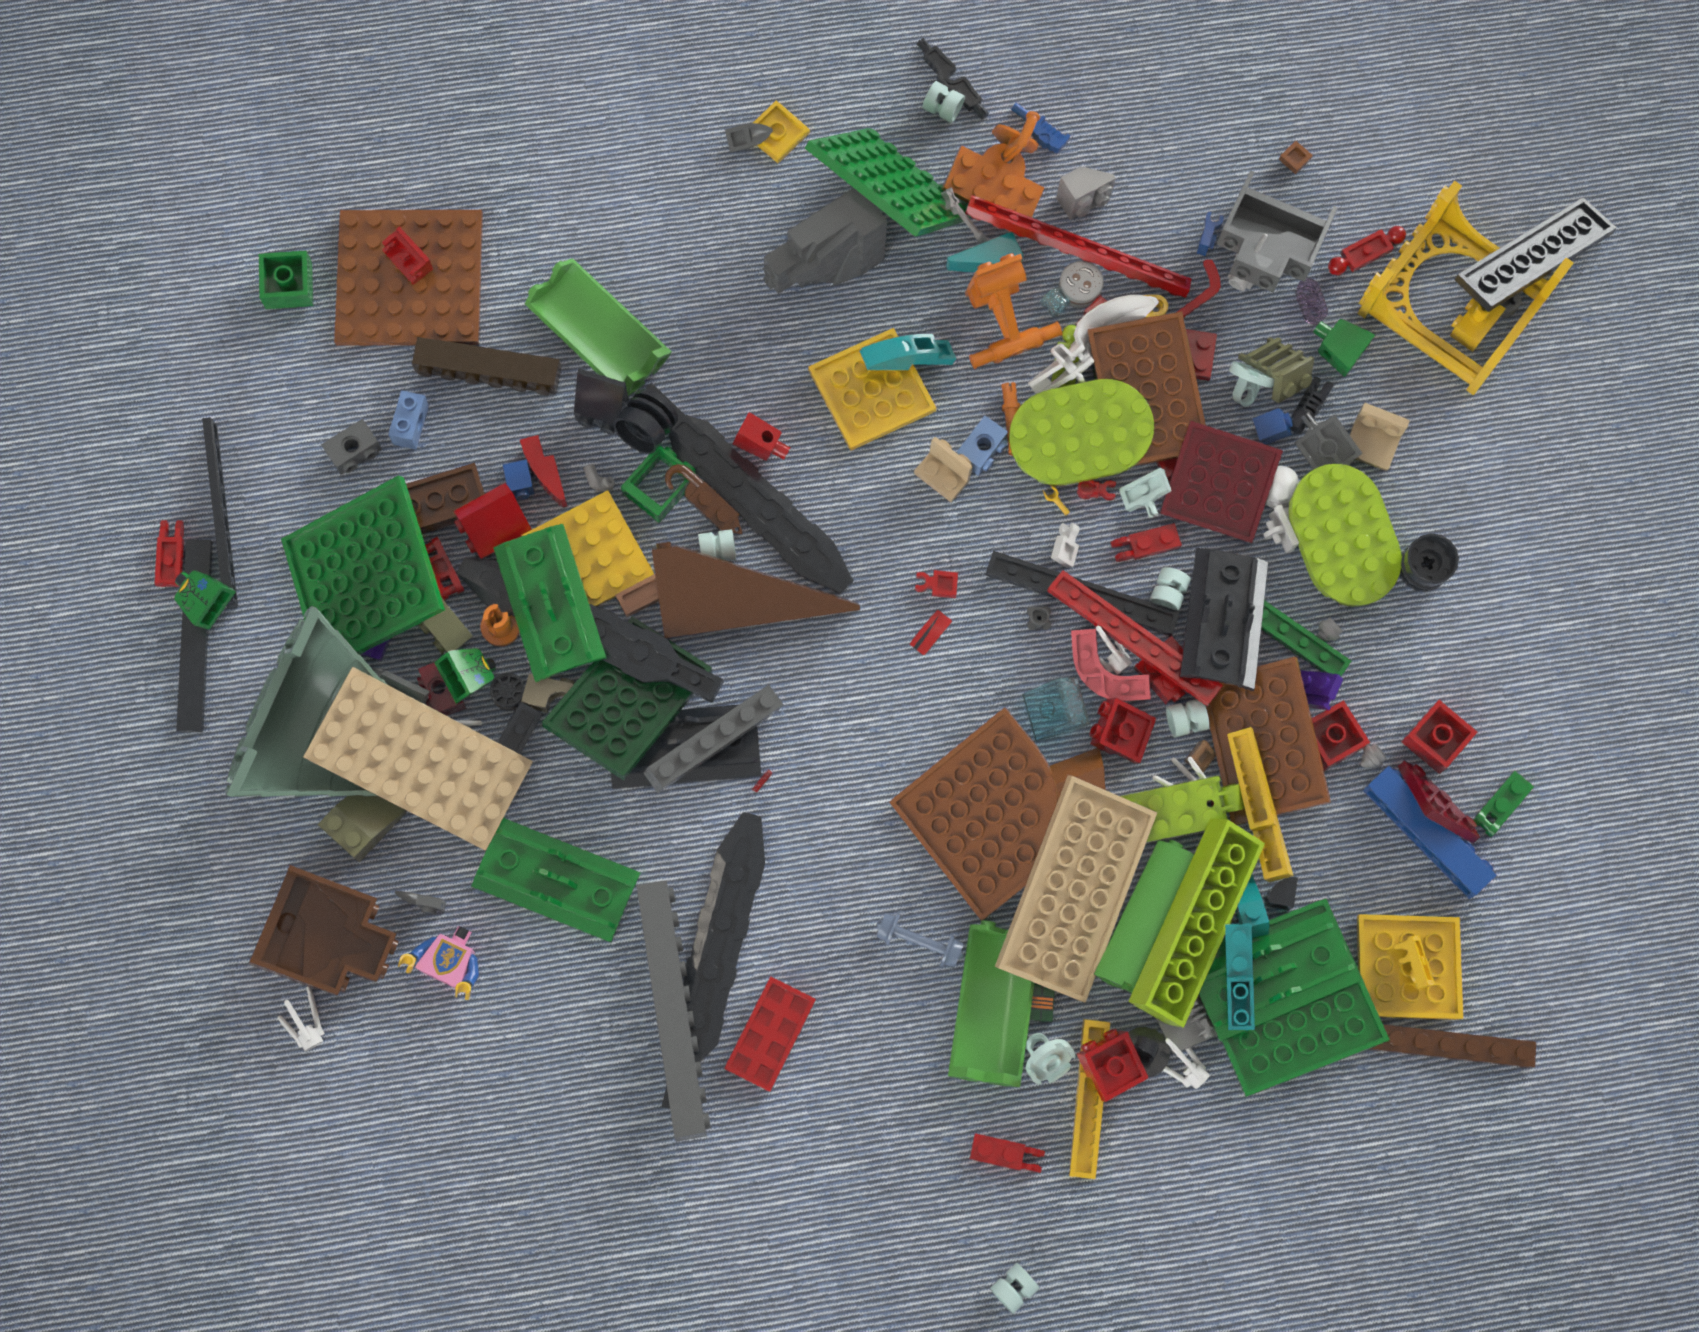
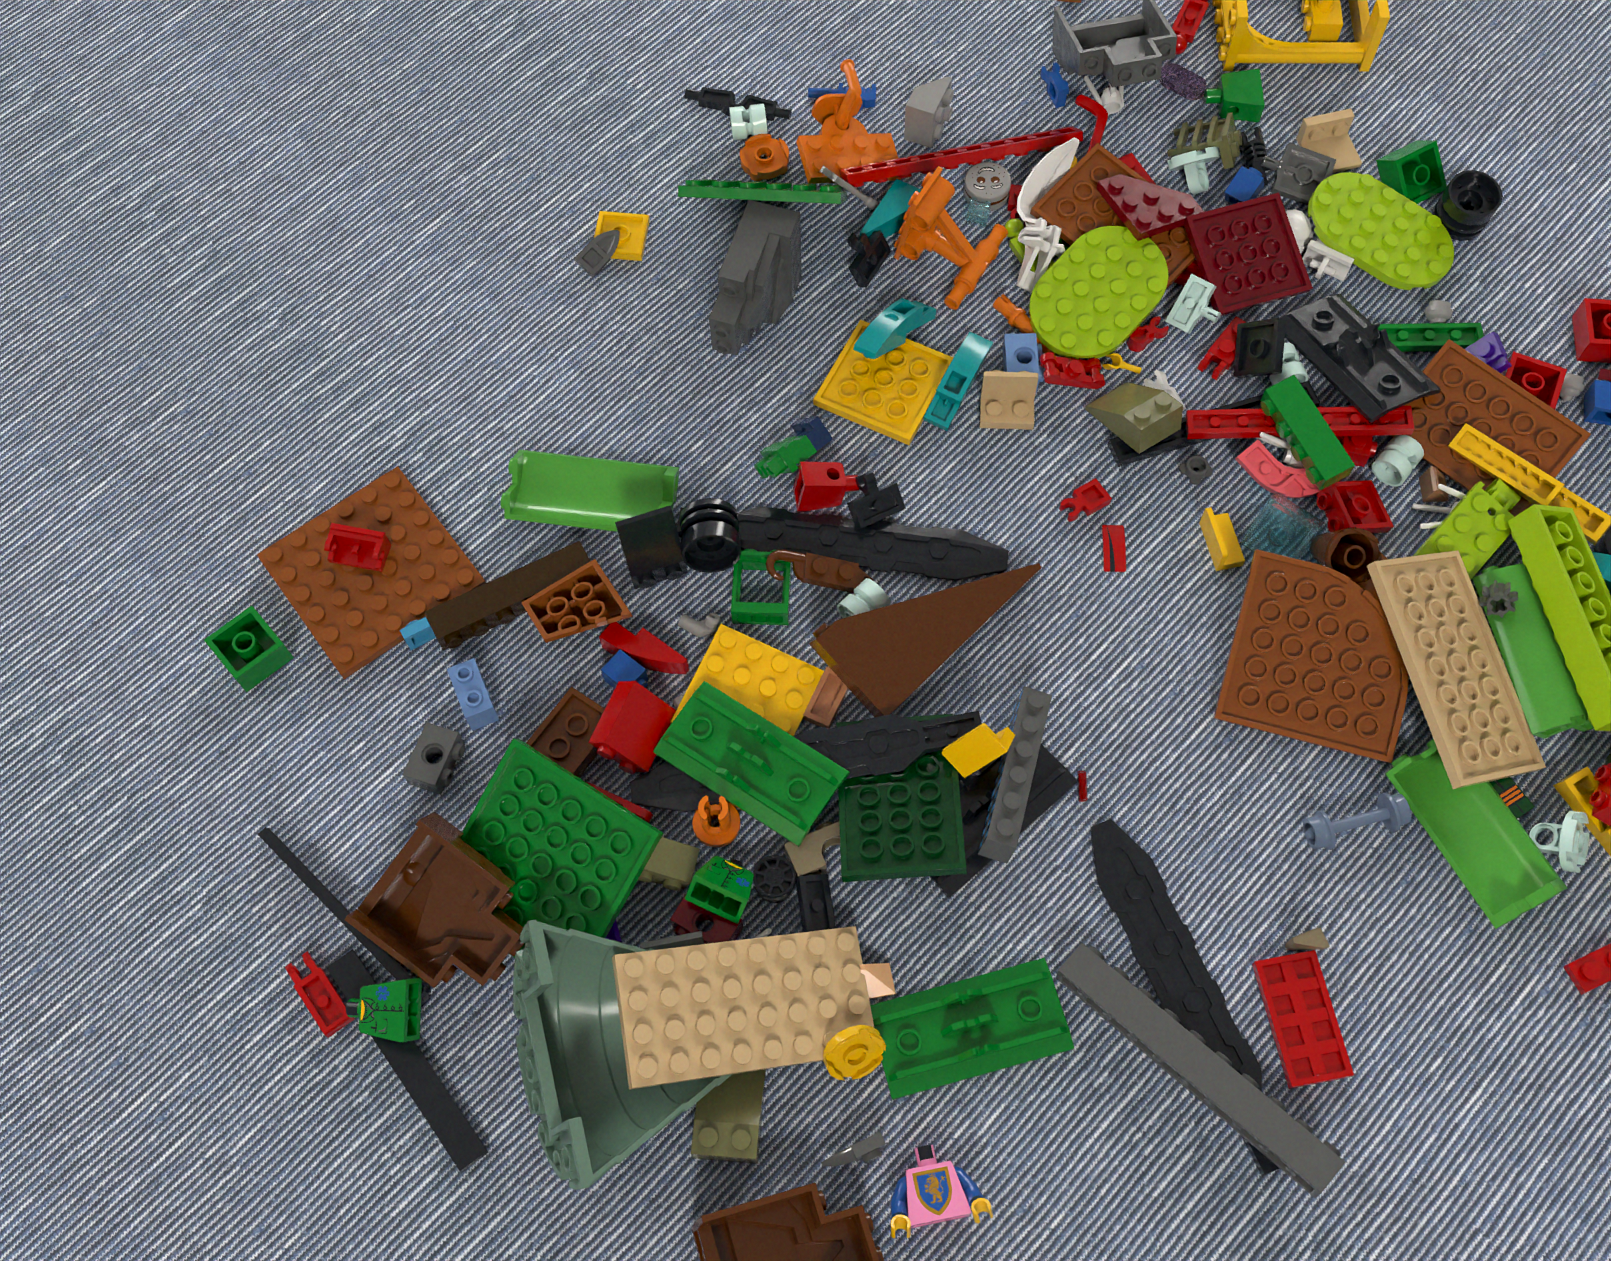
camera: 30 degrees left, 10 degrees down
none -> reddish brown panel [344,812,524,988]
none -> dark azure plate [400,617,436,650]
none -> dark orange wedge [522,559,633,643]
none -> orange plate [740,134,789,181]
none -> green hips [754,416,833,478]
none -> yellow tile [823,1025,886,1080]
none -> black plate [847,232,891,288]
none -> black plate [847,472,906,529]
none -> light nougat slope [859,963,896,999]
none -> teal slope [923,332,994,431]
none -> yellow panel [942,723,1015,778]
none -> red plate [1039,352,1106,389]
none -> olive slope [1085,382,1183,454]
none -> dark red plate [1096,174,1205,241]
none -> yellow panel [1199,507,1245,571]
none -> black plate [1233,317,1286,378]
none -> green brick [1261,375,1355,490]
none -> dark tan slope [1285,927,1330,950]
none -> reddish brown cone [1310,527,1382,584]
none -> green slope [1376,140,1447,204]
none -> dark grey gear [1479,580,1518,618]

